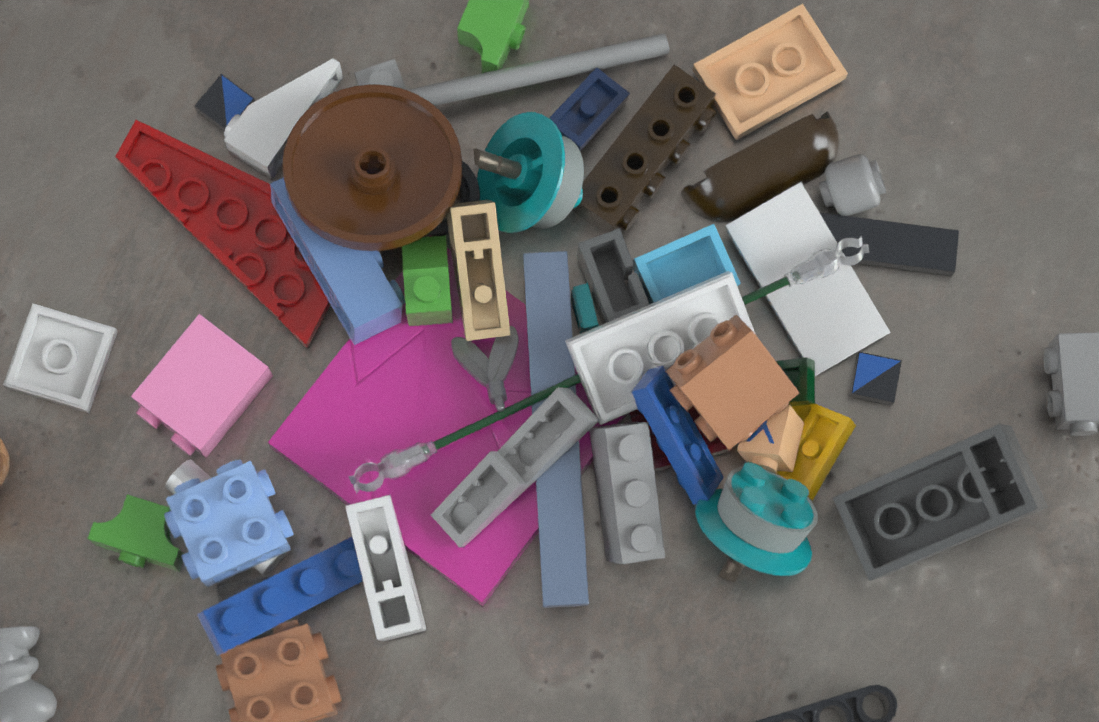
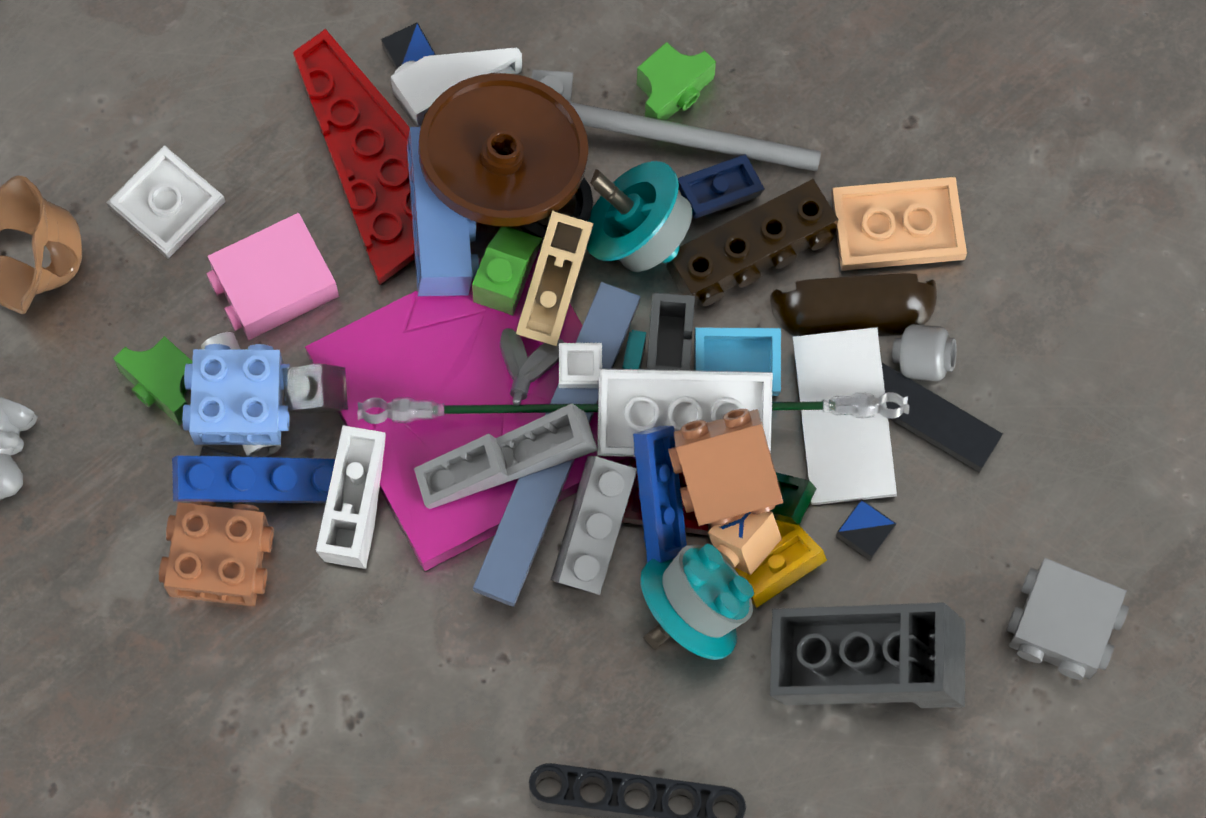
camera: 25 degrees right, 5 degrees down
none -> clear smoke brick [282,363,348,415]
none -> white tile [559,343,602,388]

